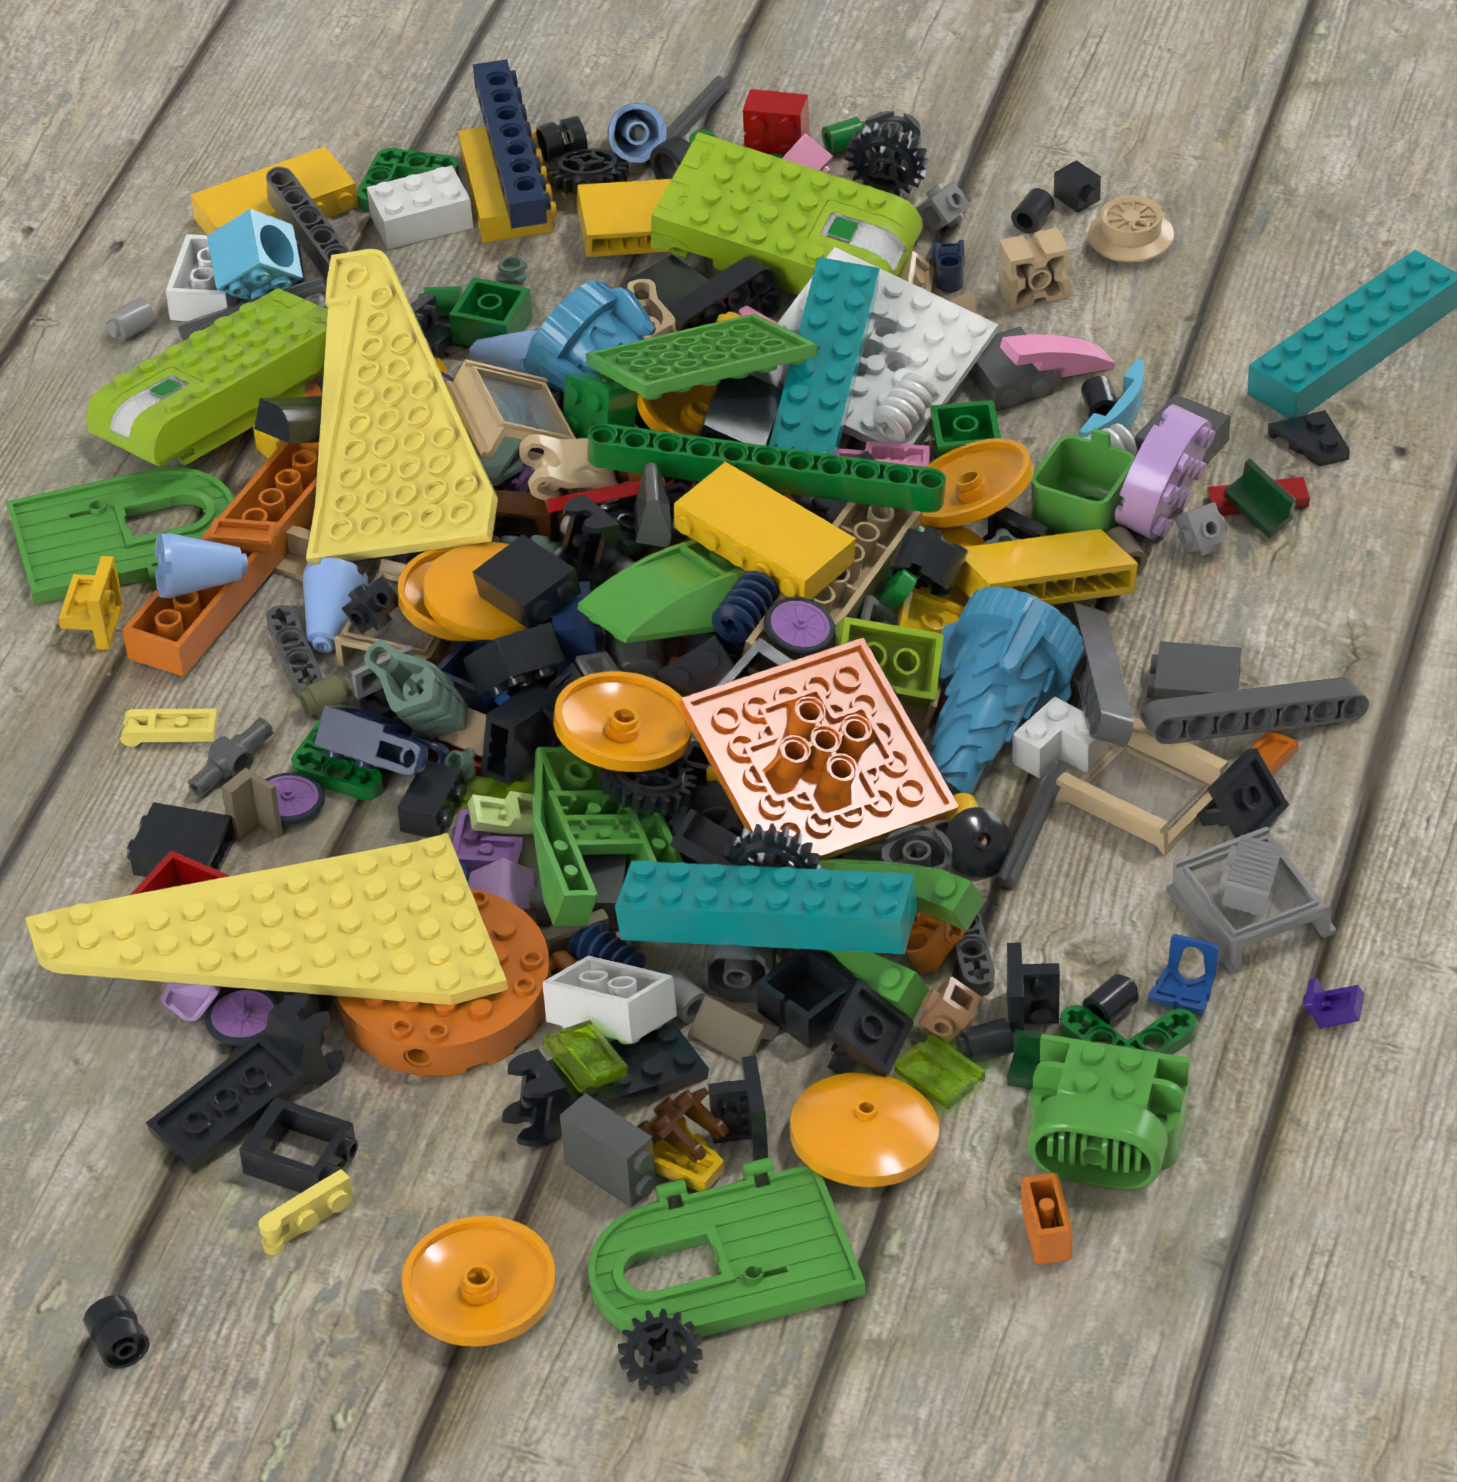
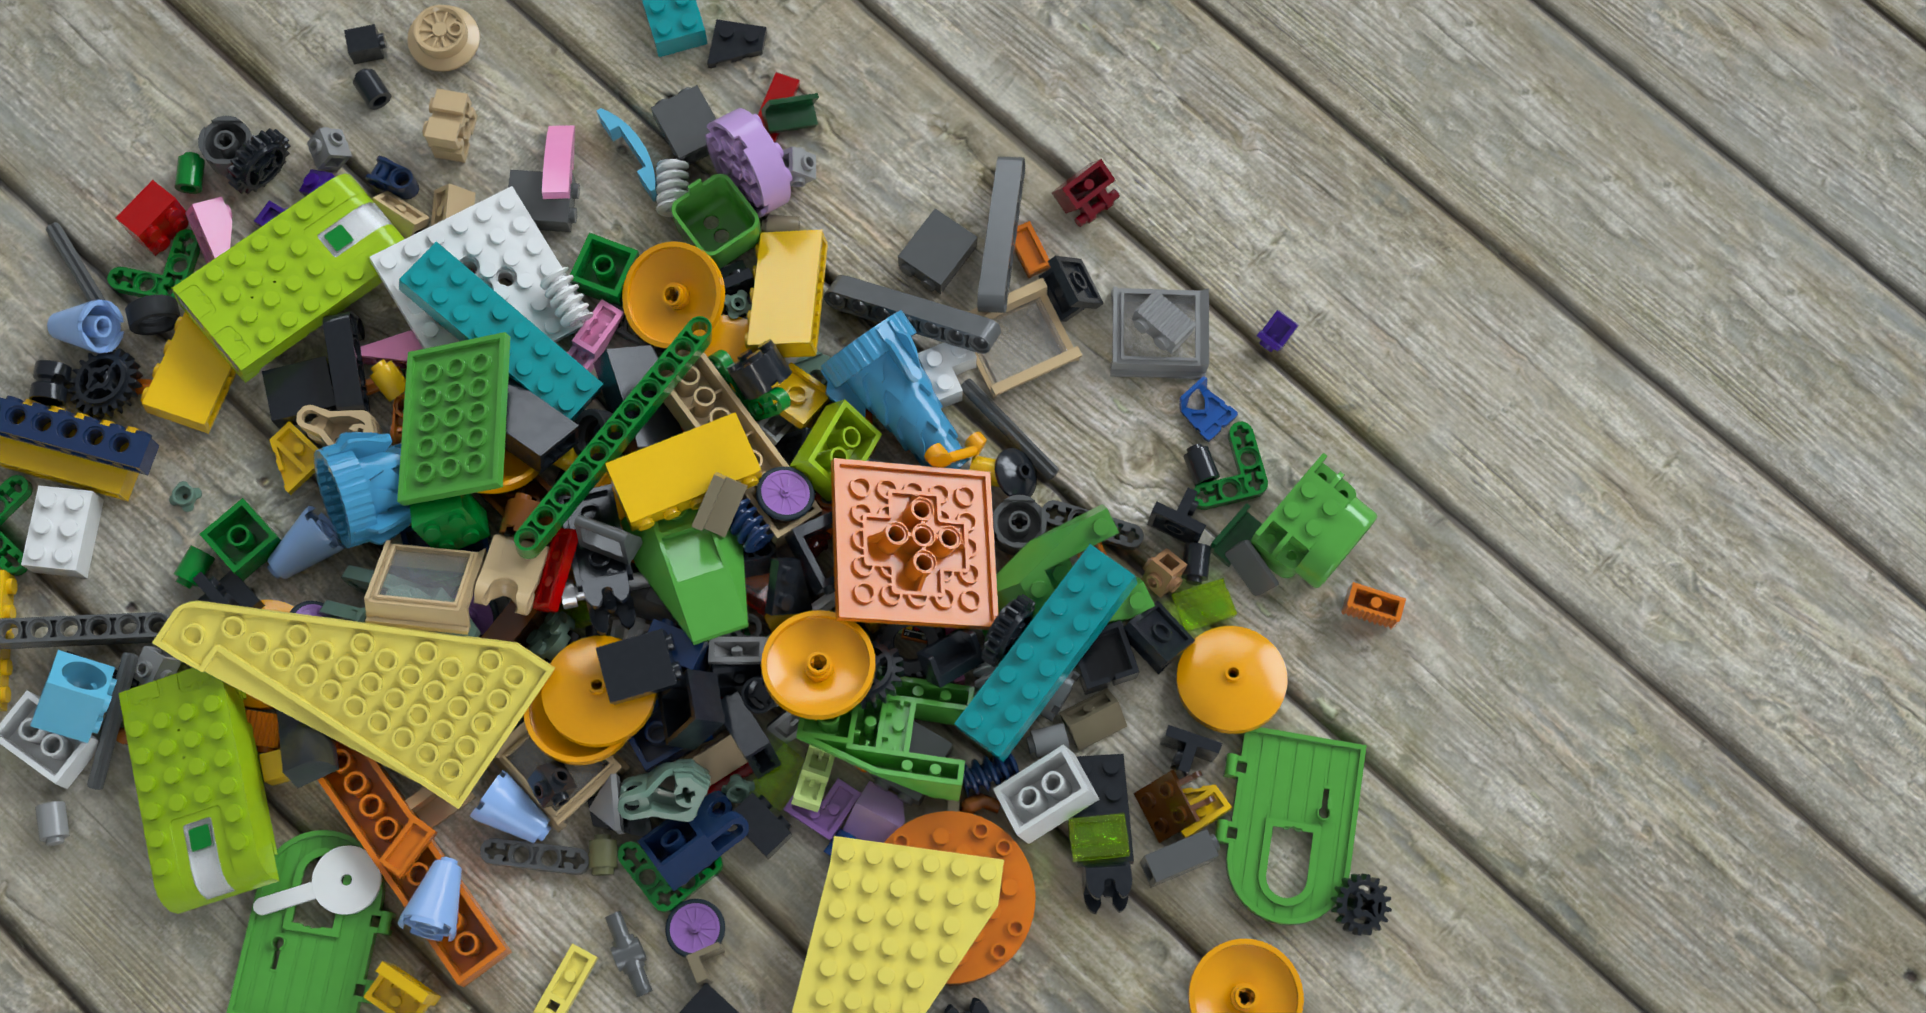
camera: 70 degrees left, 30 degrees up
black brick [1081,376,1117,418] -> none
none -> white piece [253,846,382,915]
none -> dark tan panel [691,472,748,537]
none -> light orange bar [924,431,987,468]
none -> dark red brick [1051,159,1120,227]
none -> dark grey slope [1225,540,1279,596]

